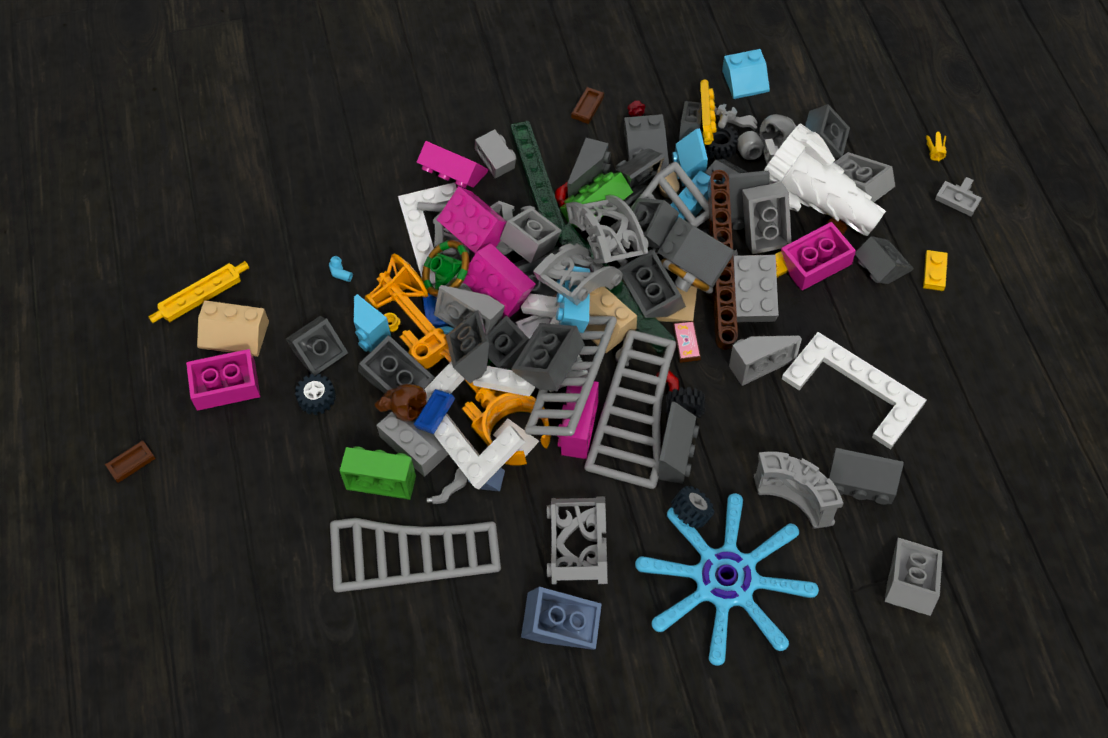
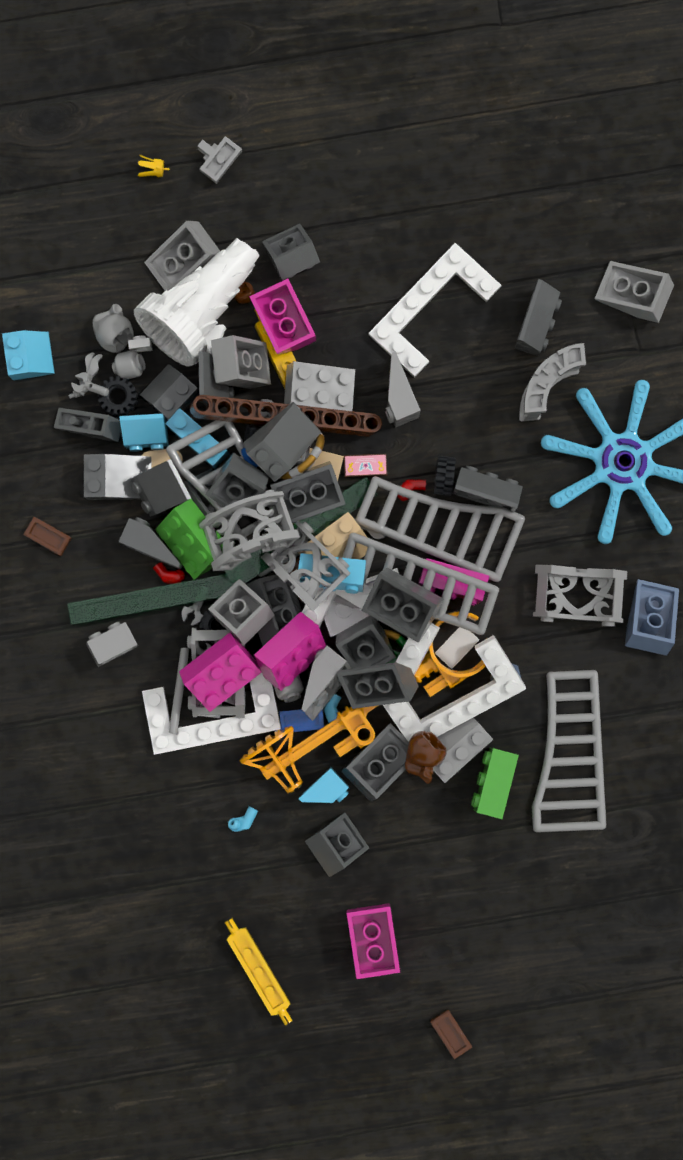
camera: 85 degrees left, 25 degrees up
tan slope [197,300,269,357] -> none
black wheel [295,374,336,415] -> none
yellow plate [384,313,400,332] -> none
blue tile [414,389,455,434] -> none
dark pink slope [417,141,489,189] -> none
green piece [422,240,469,297] -> none
light grey hair [427,468,468,504] -> none
dark red plate [627,101,646,117] -> none
black wheel [671,486,715,528] -> none
yellow plate [700,80,717,145] -> none
dark grey slope [805,104,850,158] -> none
yellow plate [923,250,948,291] -> none

